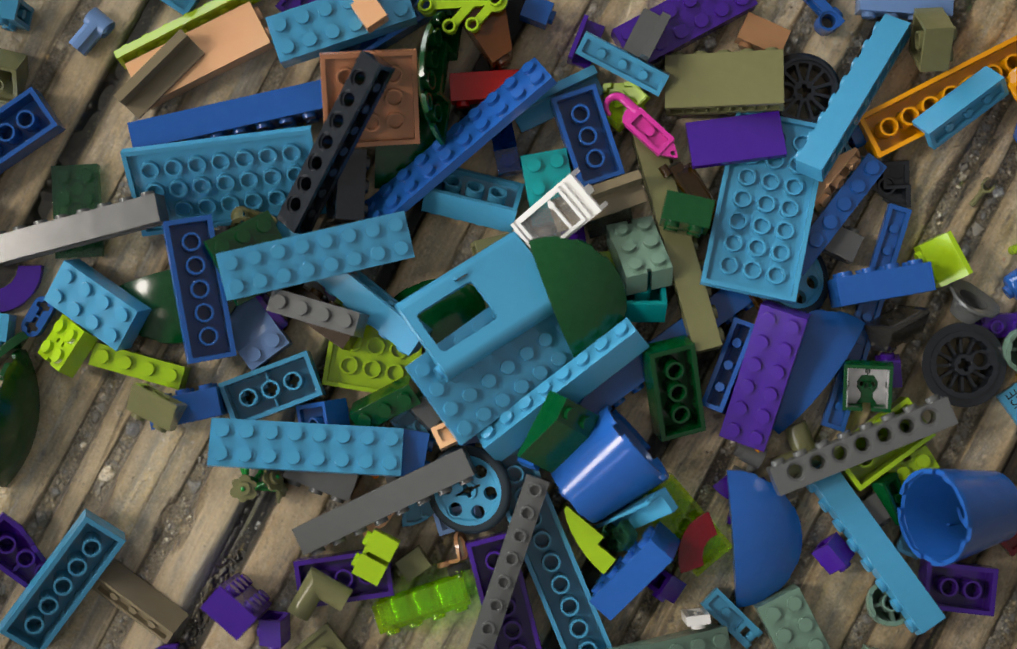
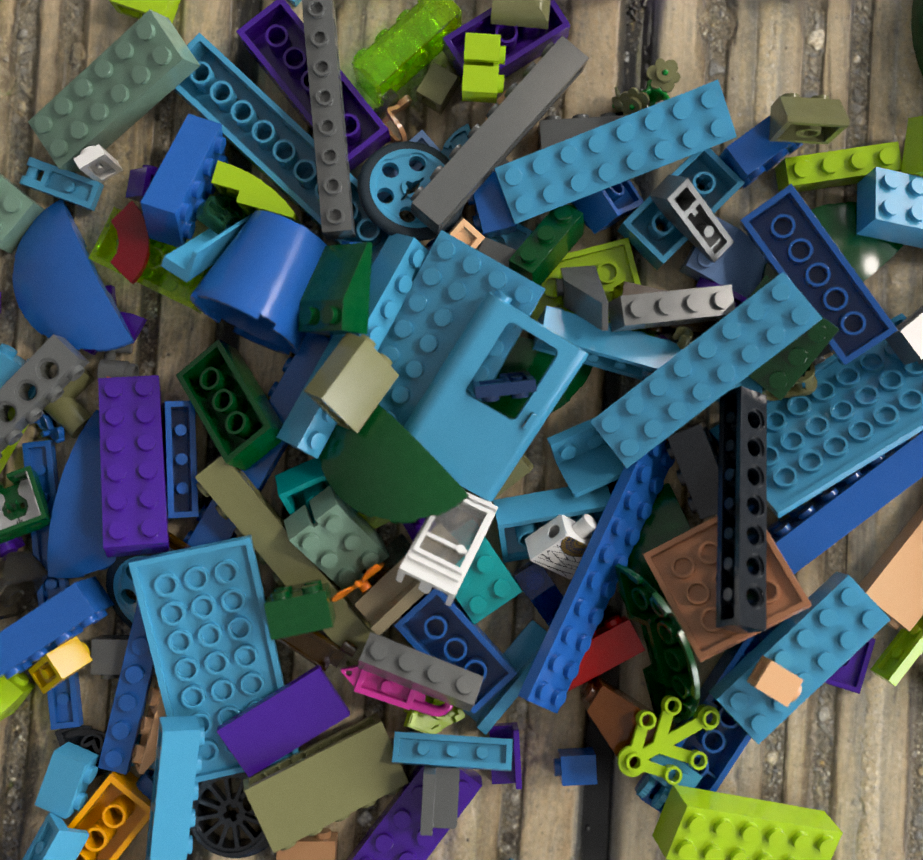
camera: 155 degrees right, 0 degrees up
none -> yellow slope [28,636,92,694]
none -> dark azure brick [34,742,99,819]
none -> blue piece [35,413,65,444]
none -> brick [304,333,399,433]
none -> orange piece [331,563,384,602]
none -> dark grey brick [358,632,484,712]
none -> dark blue plate [472,371,537,402]
none -> white torso [525,514,597,579]
none -> dark azure bracket [547,417,624,498]
none -> dark grey slope [556,265,608,331]
none -> dark grey slope [649,174,734,263]
none -> olive hand [672,326,696,349]

